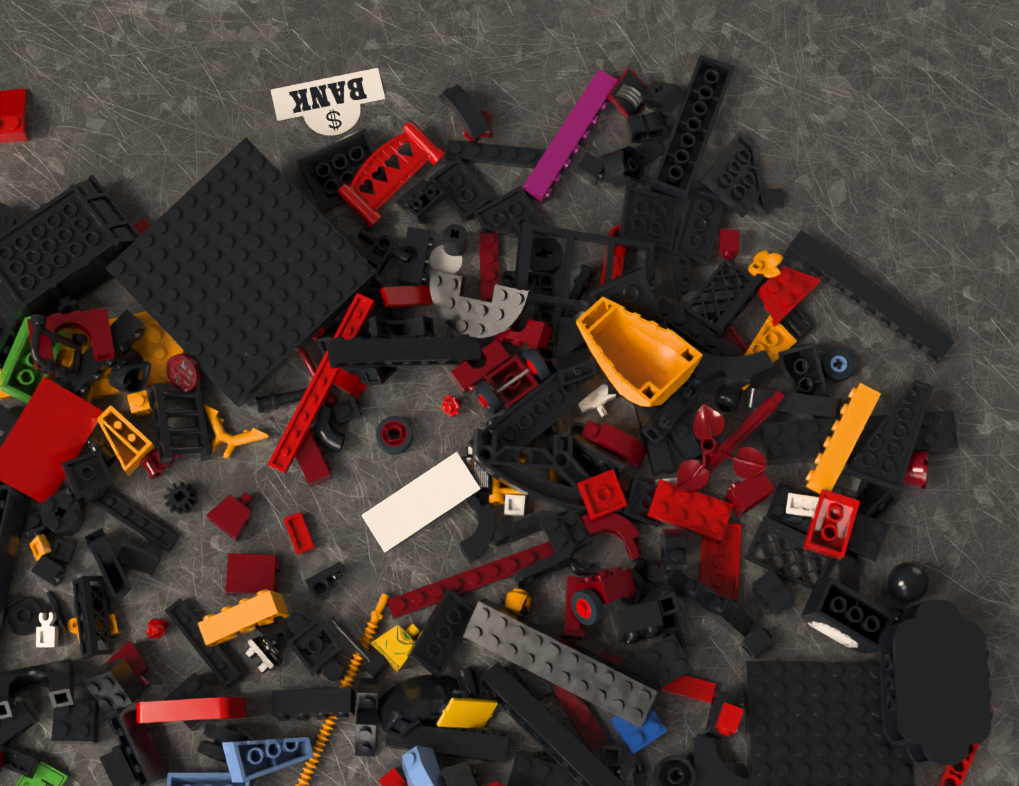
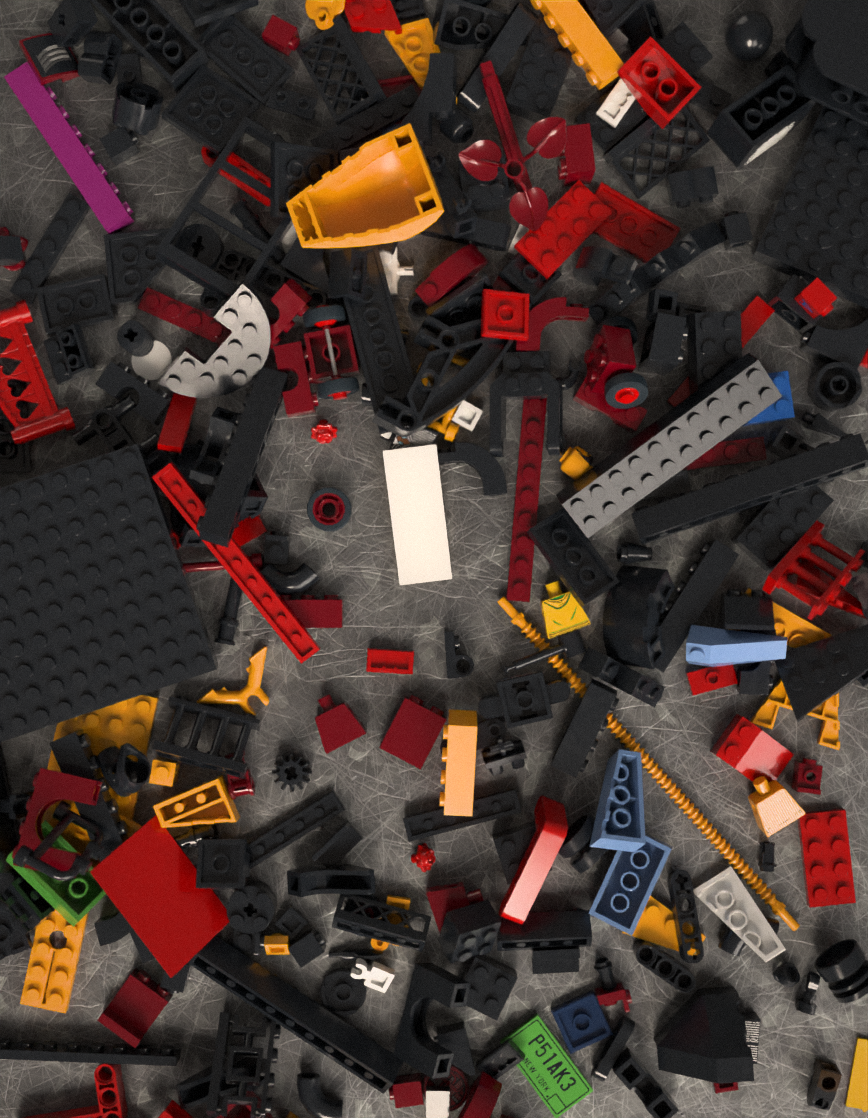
camera: 60 degrees left, 15 degrees up
dark red tile [166,353,201,392] -> none
yellow piece [437,698,498,729] -> none

